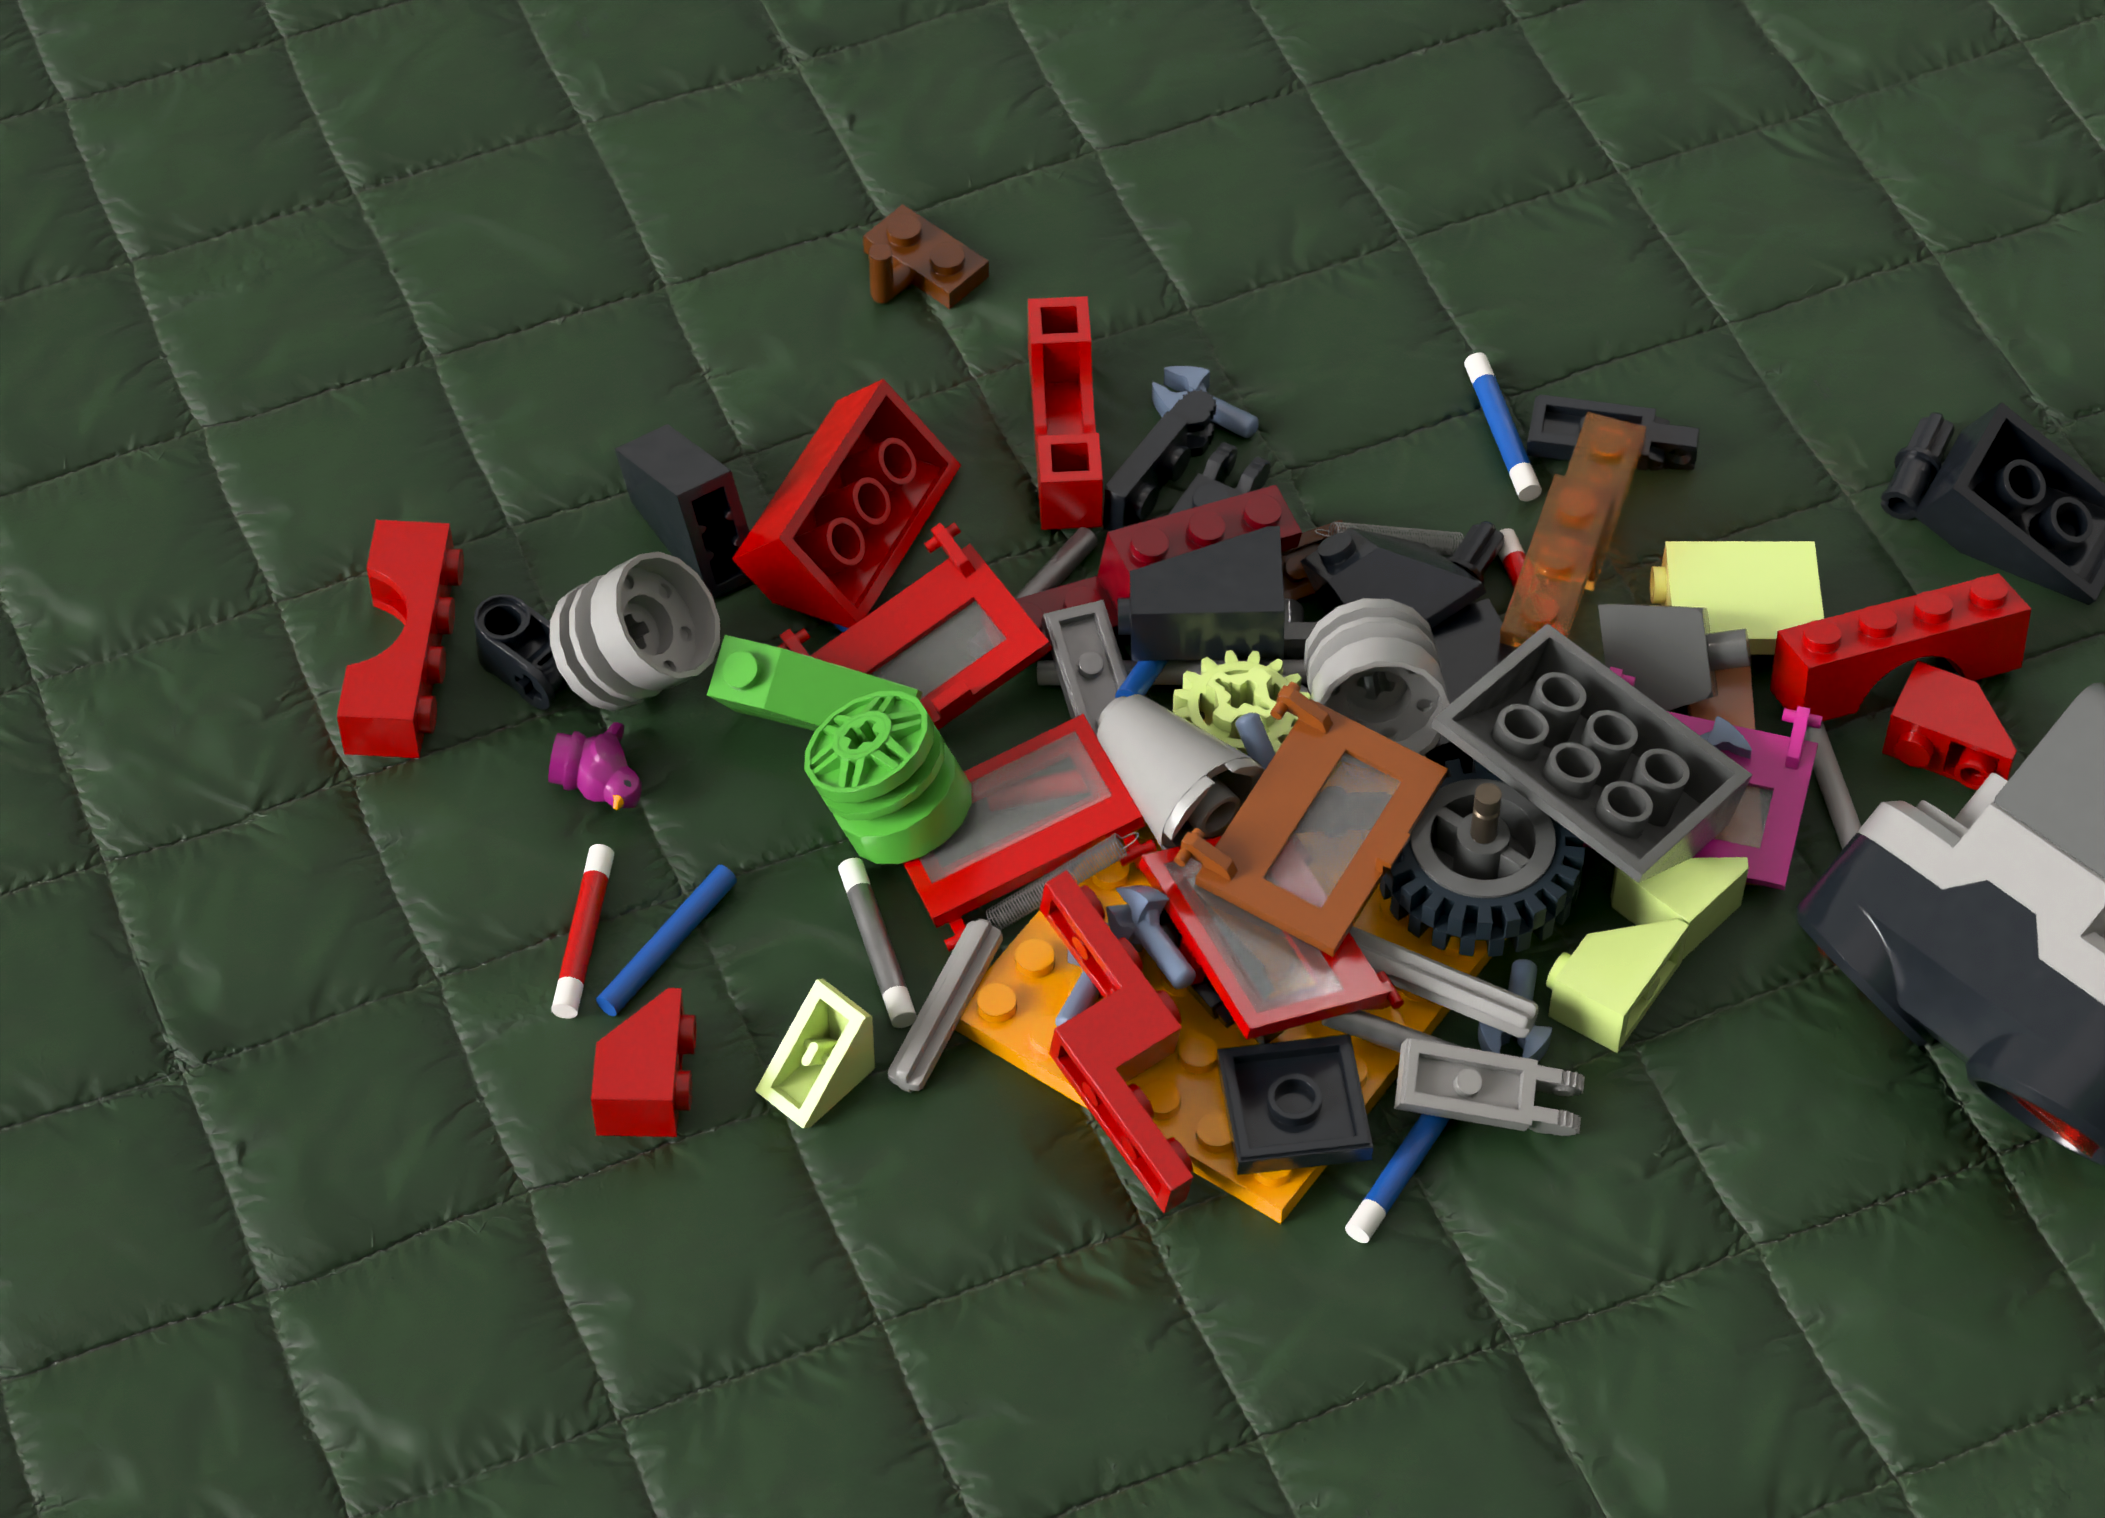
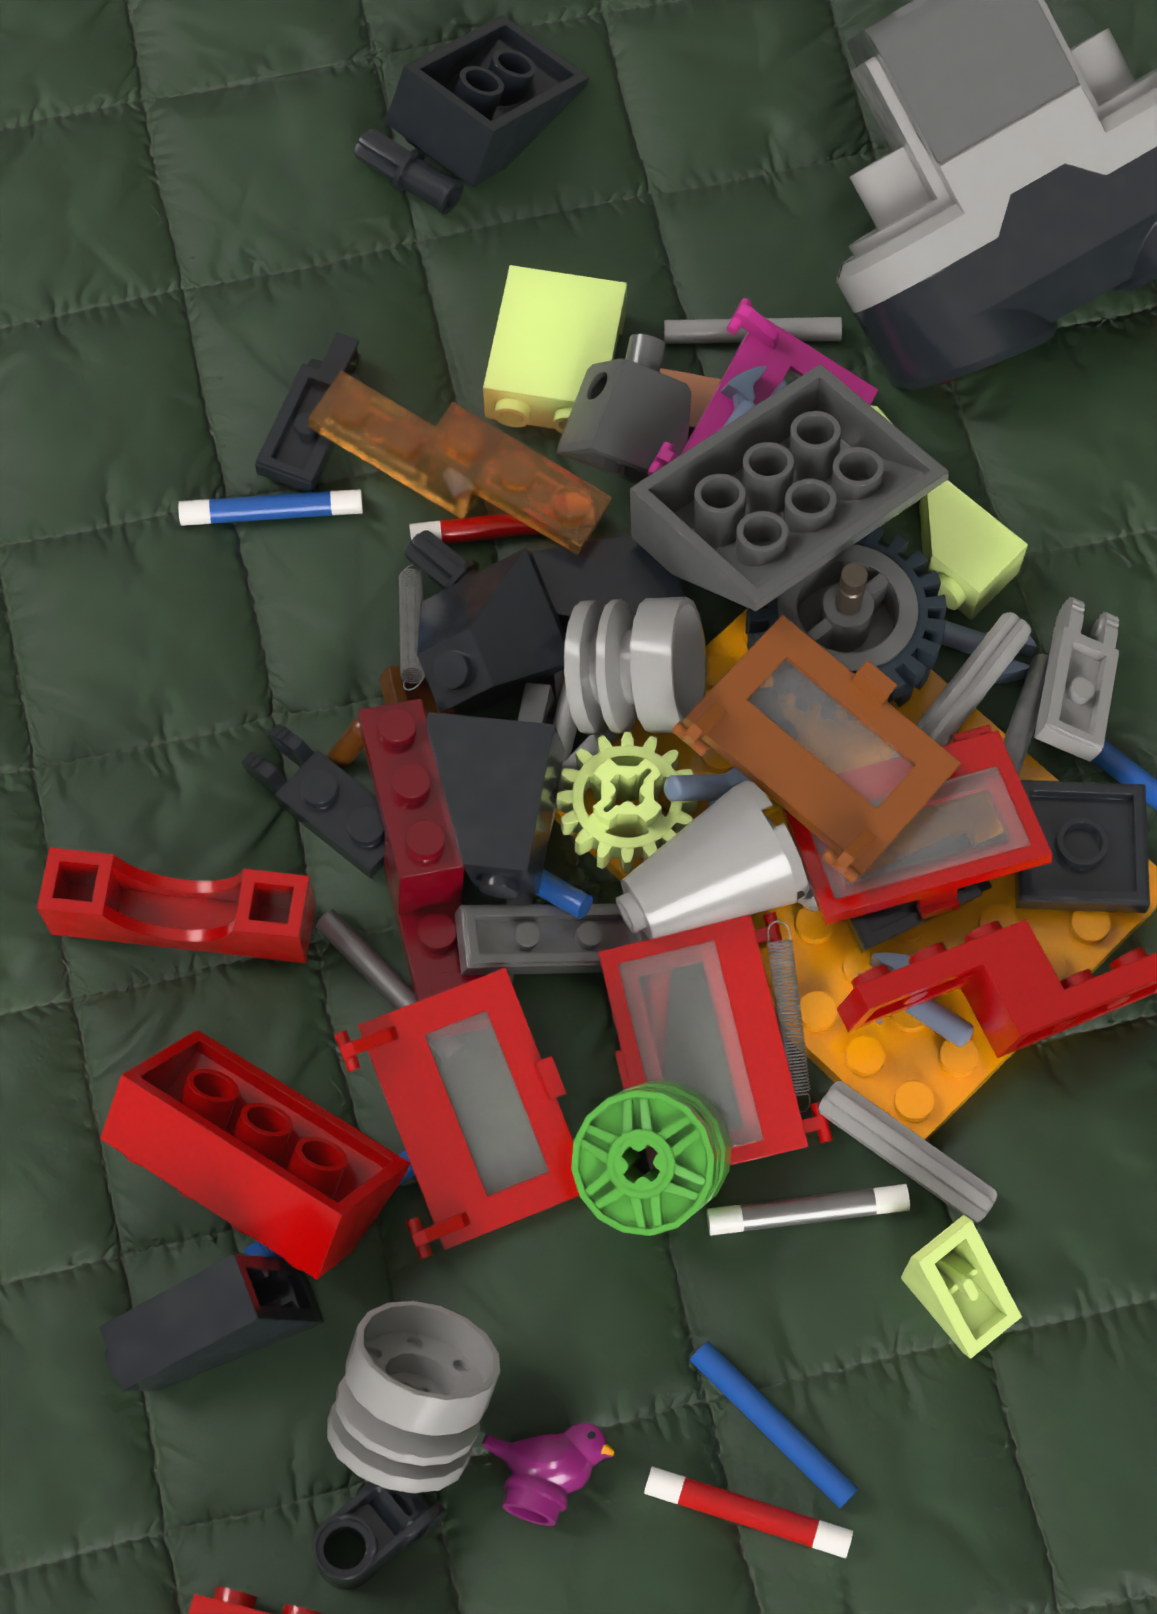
camera: 80 degrees left, 15 degrees up
red slope [591,988,697,1137] -> none
bright green slope [707,635,922,731] -> none
black hinge [1103,389,1216,531] -> none
sand blue bar [1106,885,1196,989] -> none
sand blue bar [1152,366,1259,438] -> none
red arch [1770,573,2032,722] -> none
red slope [1882,660,2017,790] -> none

